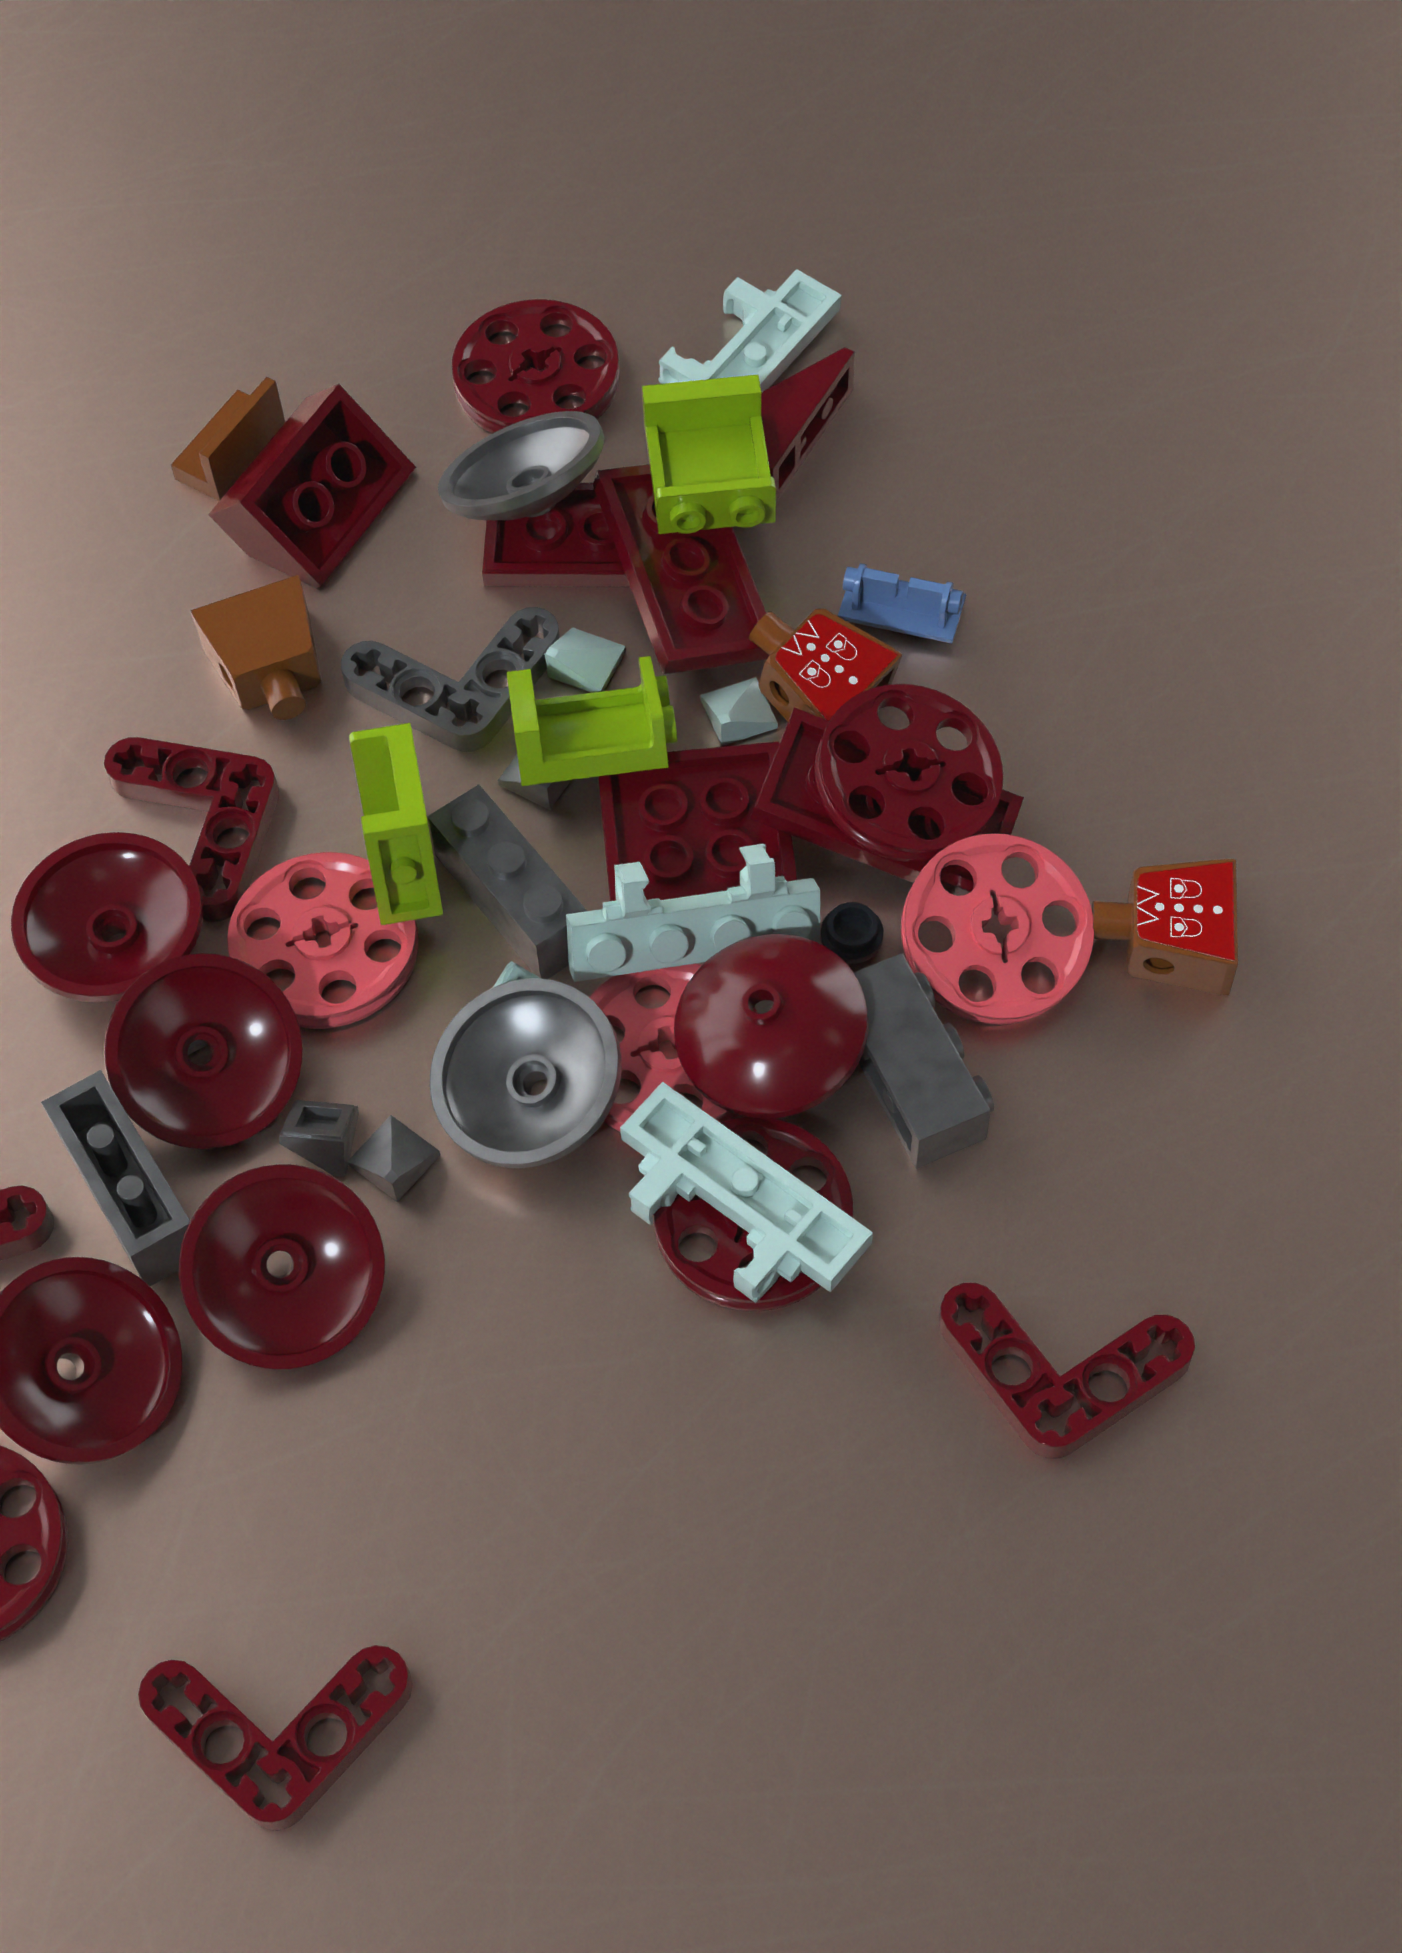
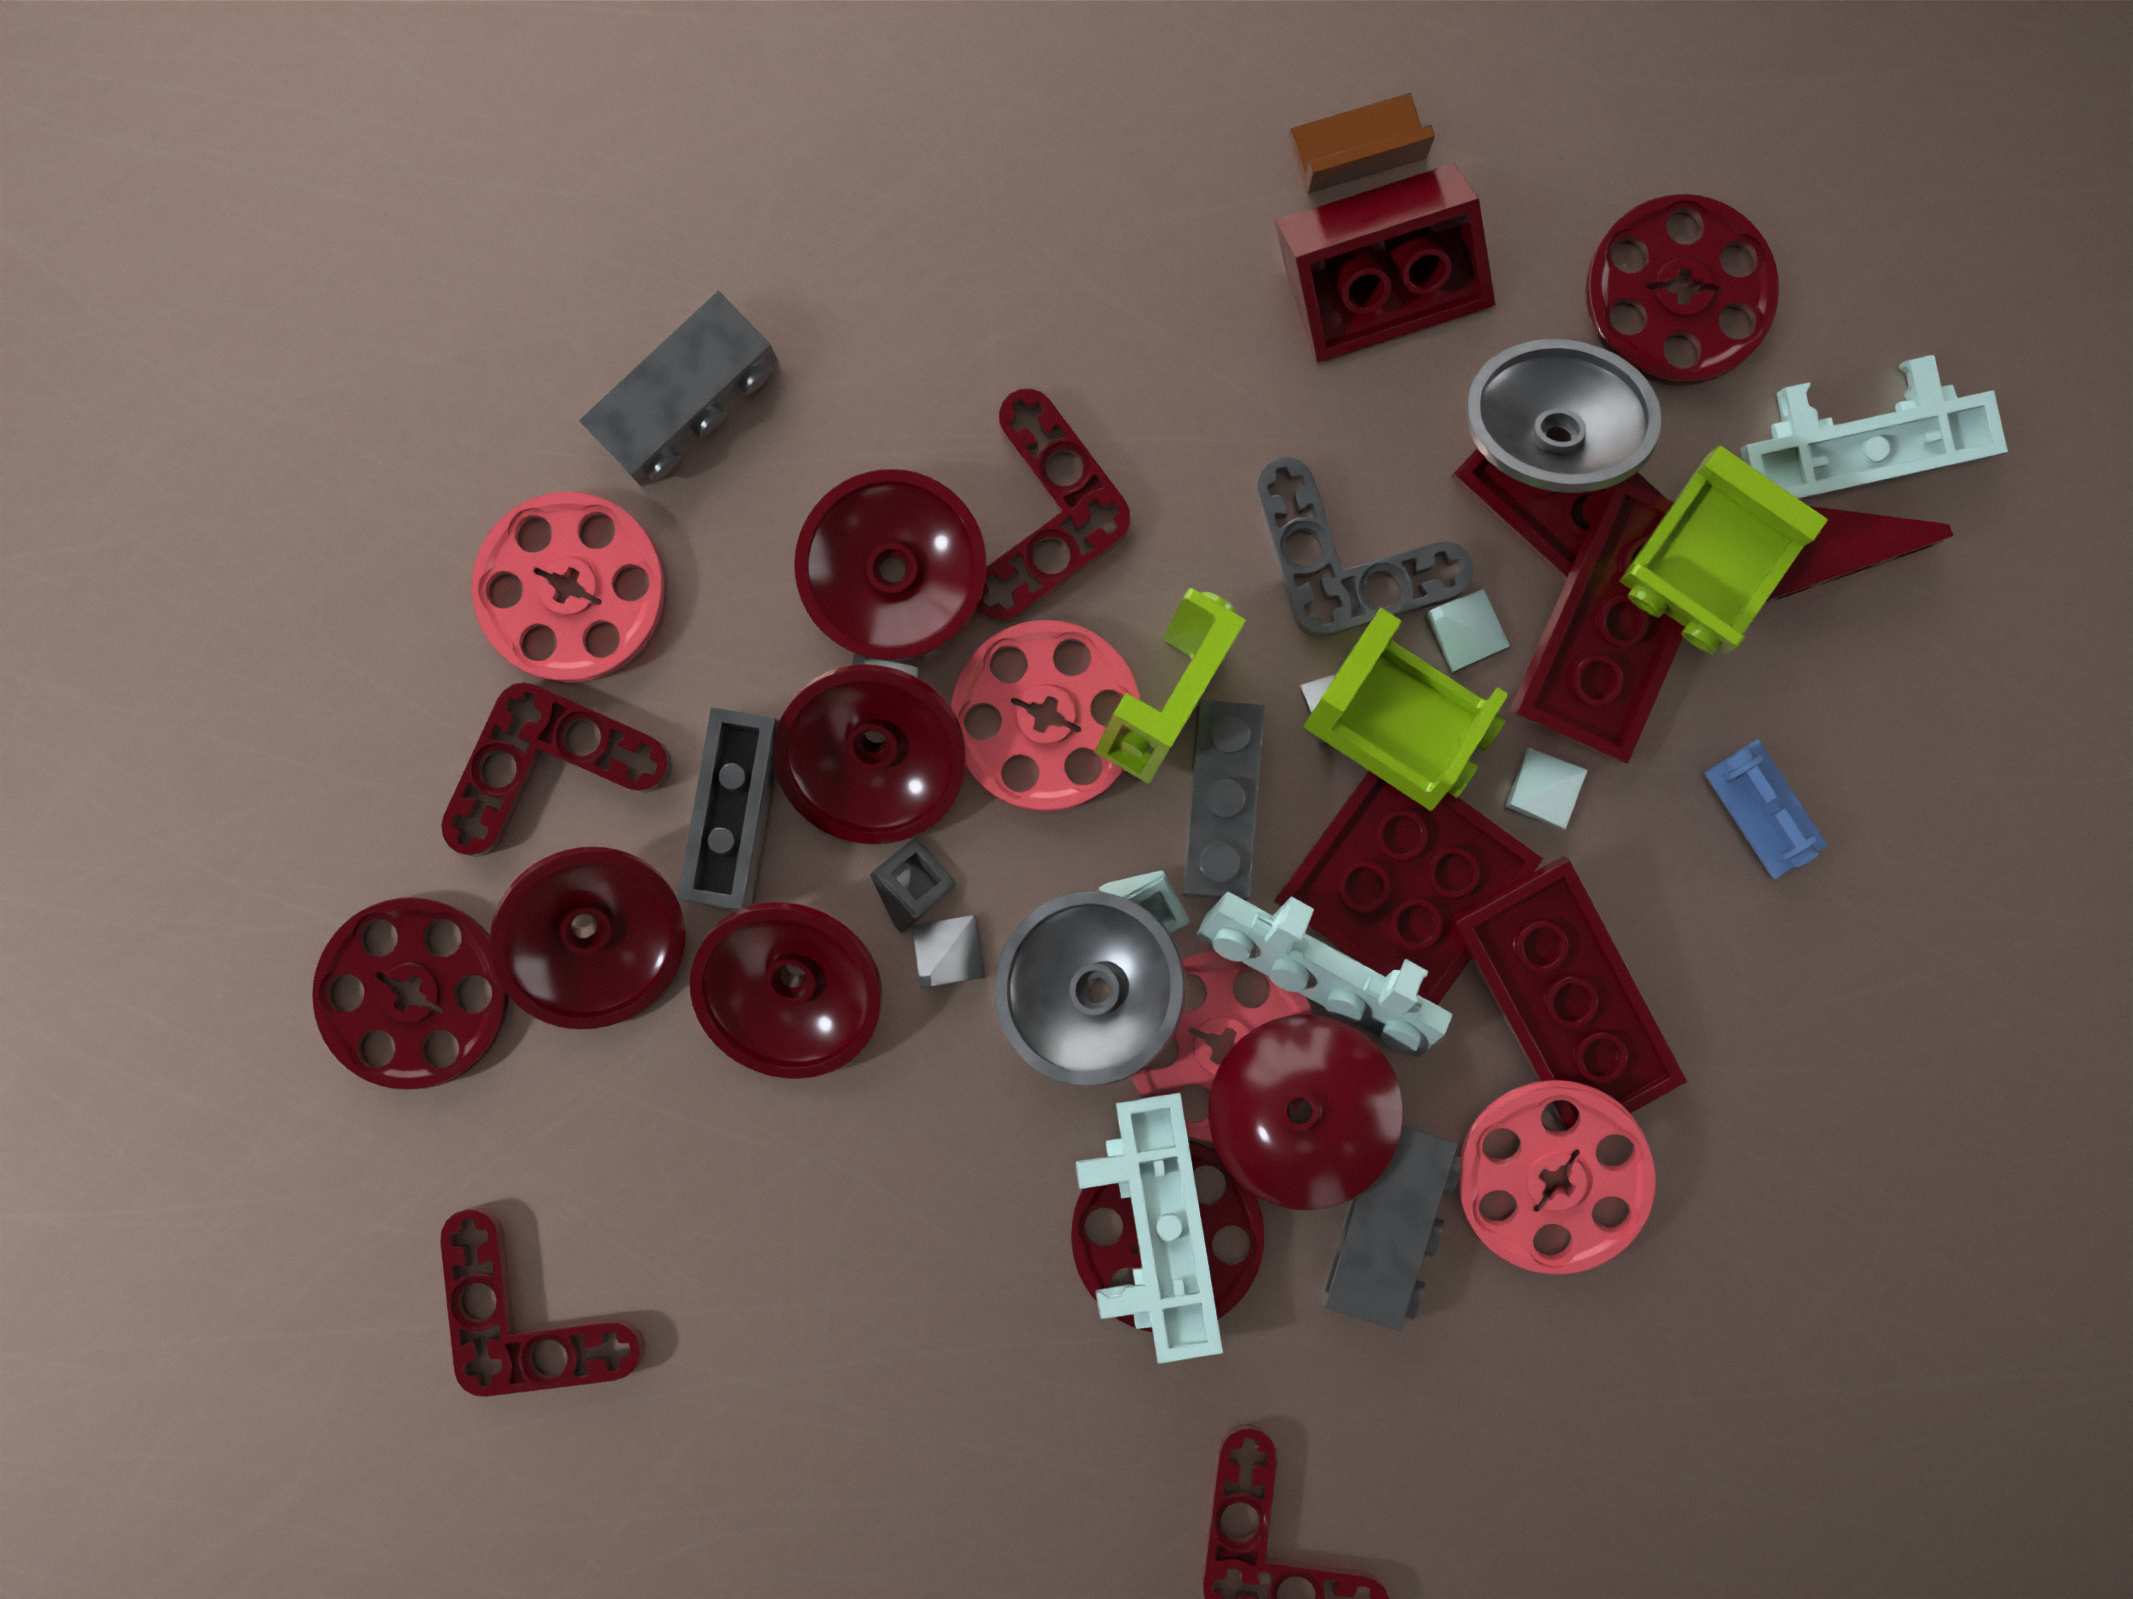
camera: 45 degrees right, 25 degrees up
dark orange torso [191,575,321,720] -> none
torso [749,609,902,722] -> none
dark red wedge [814,684,1003,862] -> none
black plate [820,902,884,964] -> none
torso [1092,859,1238,995] -> none

